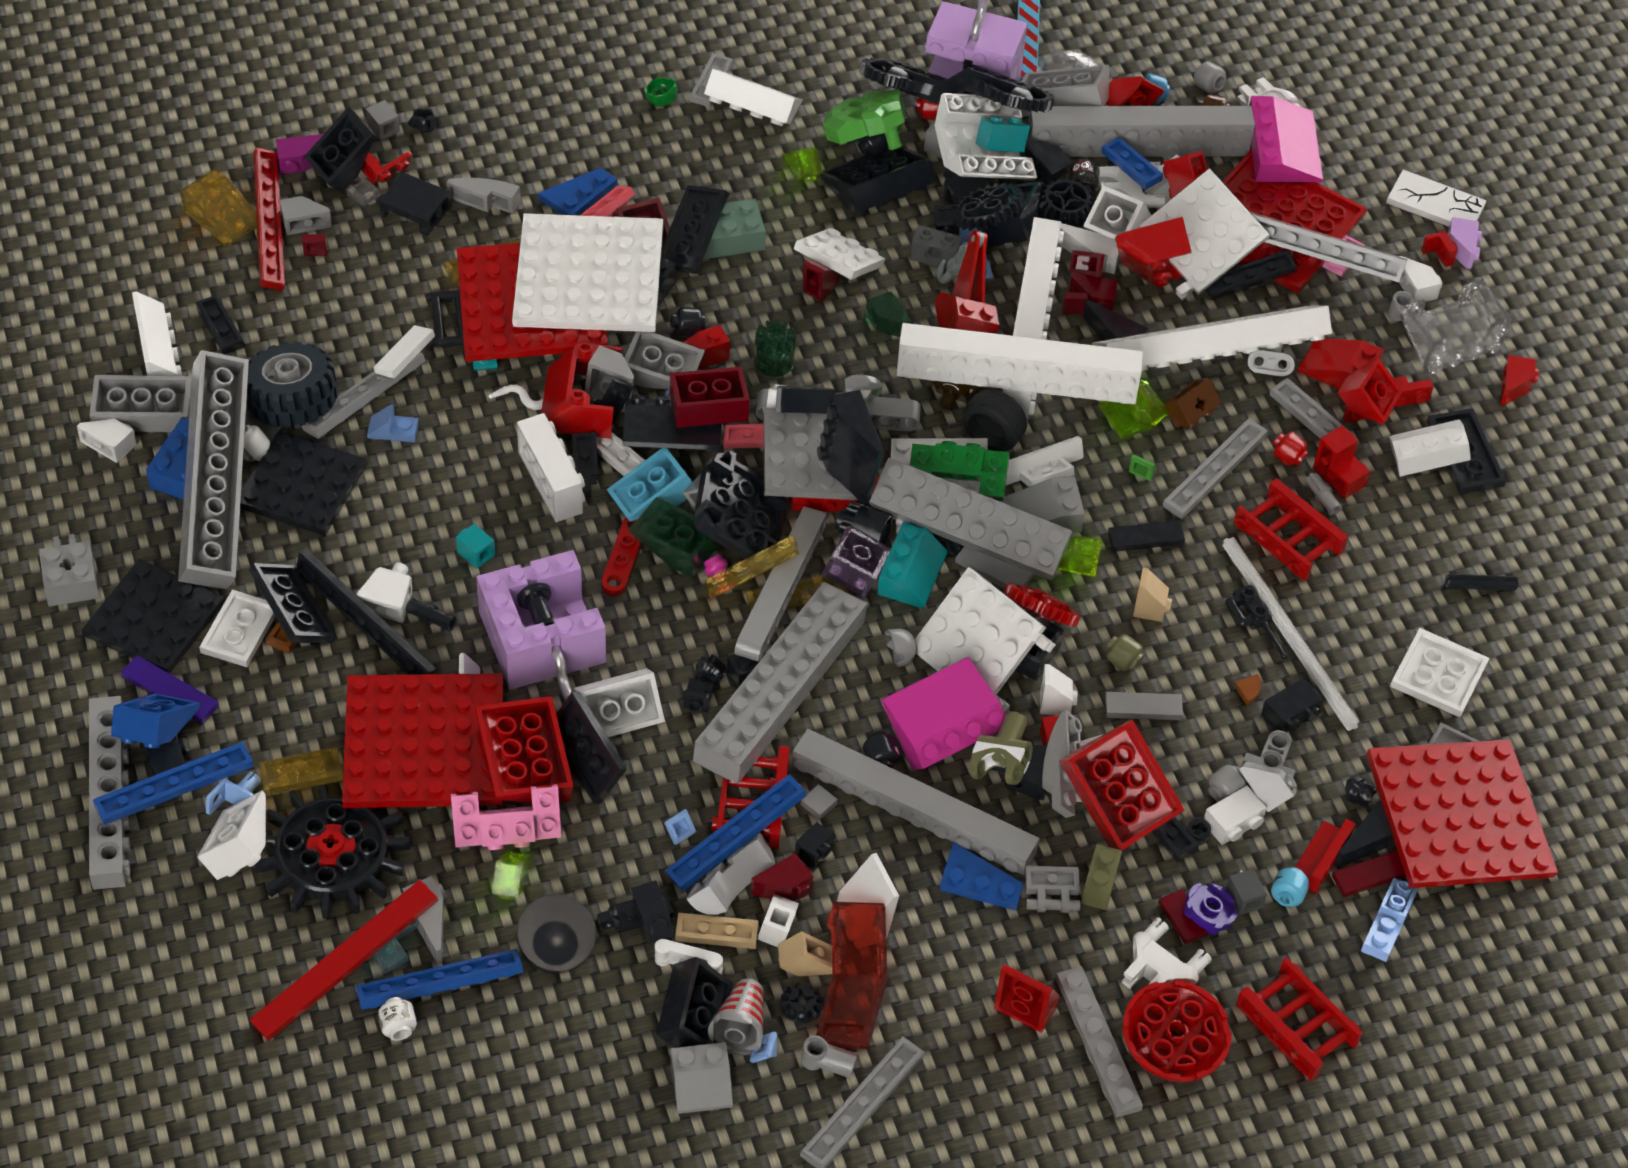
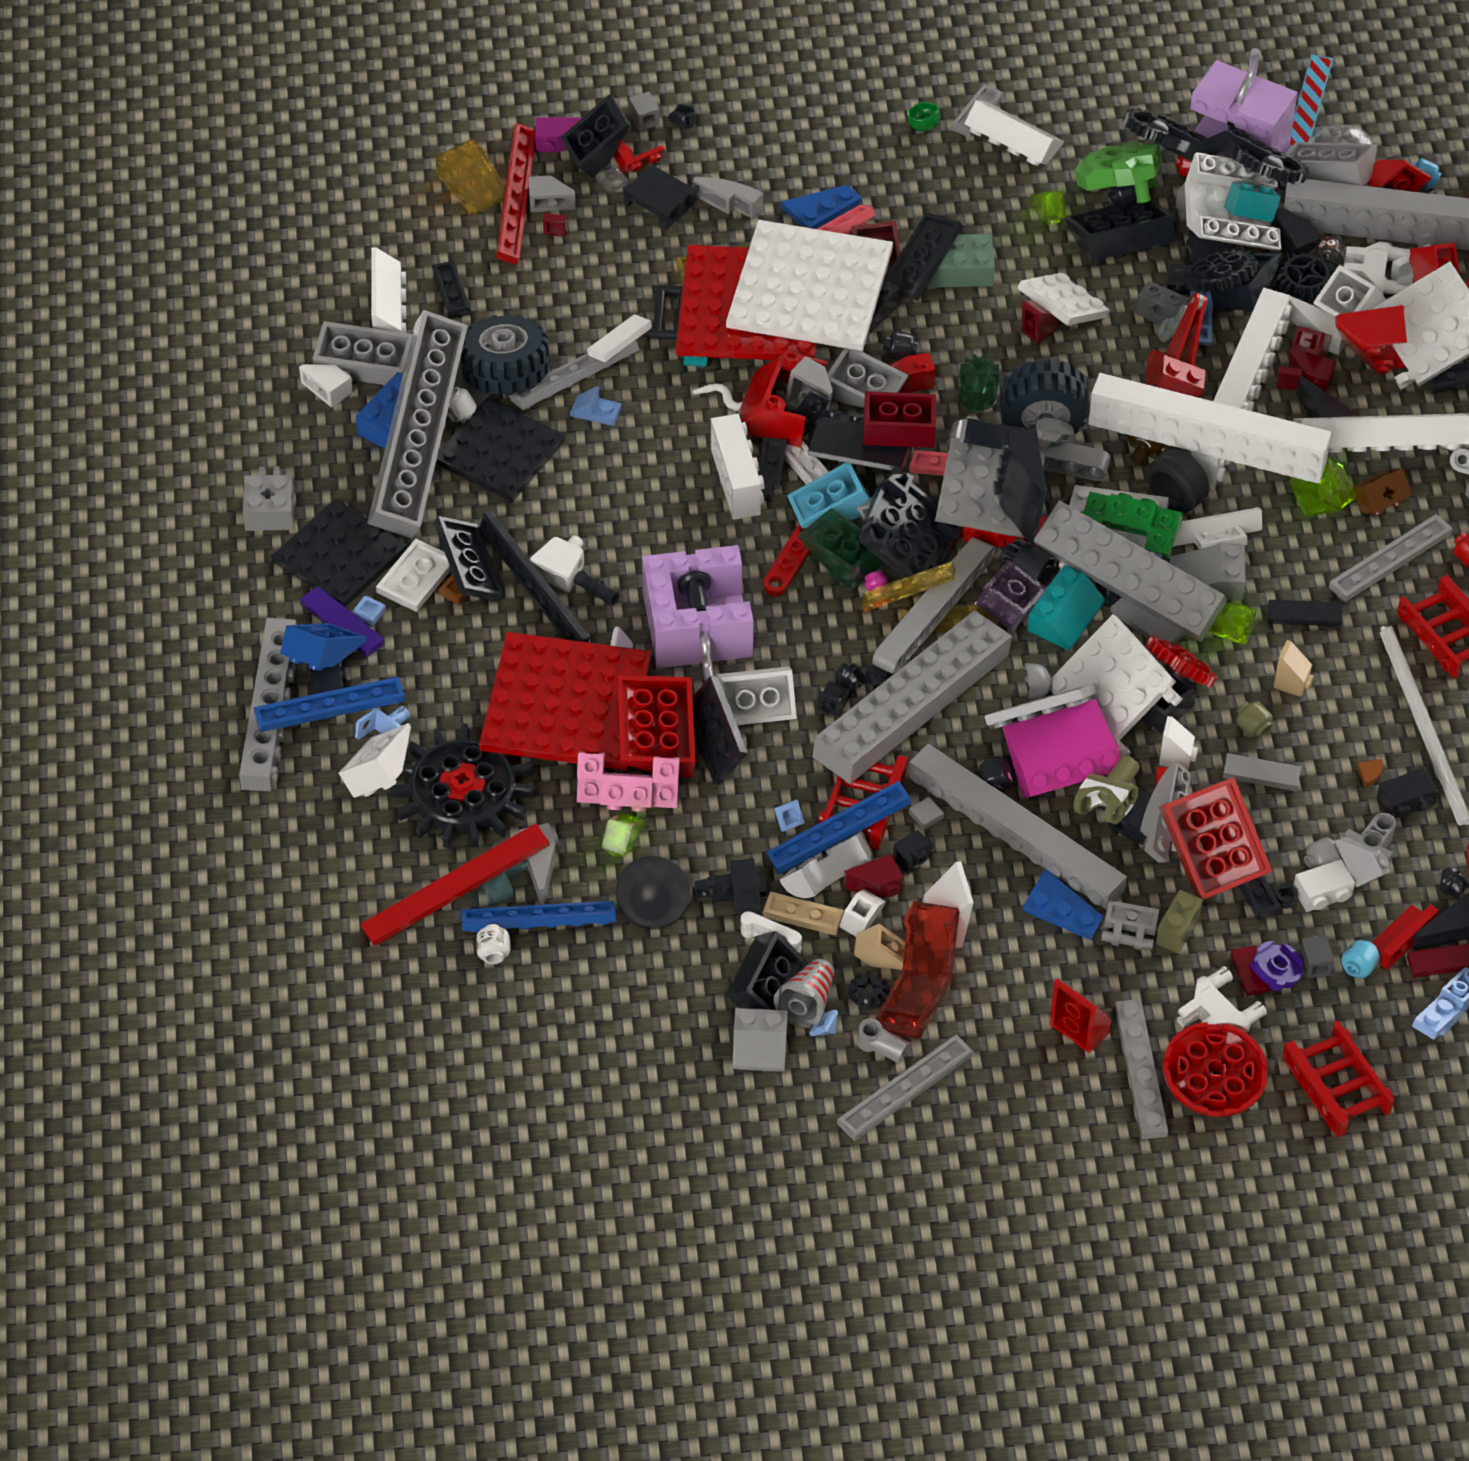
camera: 15 degrees right, 0 degrees up
clear yellow tile [259,747,343,796] -> none
teal brick [456,523,495,569] -> none
clear green slope [864,291,913,337] -> none
blue plate [1102,137,1163,190] -> none
bright green slope [1129,454,1157,481] -> none
black piece [1225,585,1288,659] -> none
none -> light blue tile [352,596,386,626]
none -> light grey plate [984,683,1097,728]
none -> black wheel [999,359,1090,434]

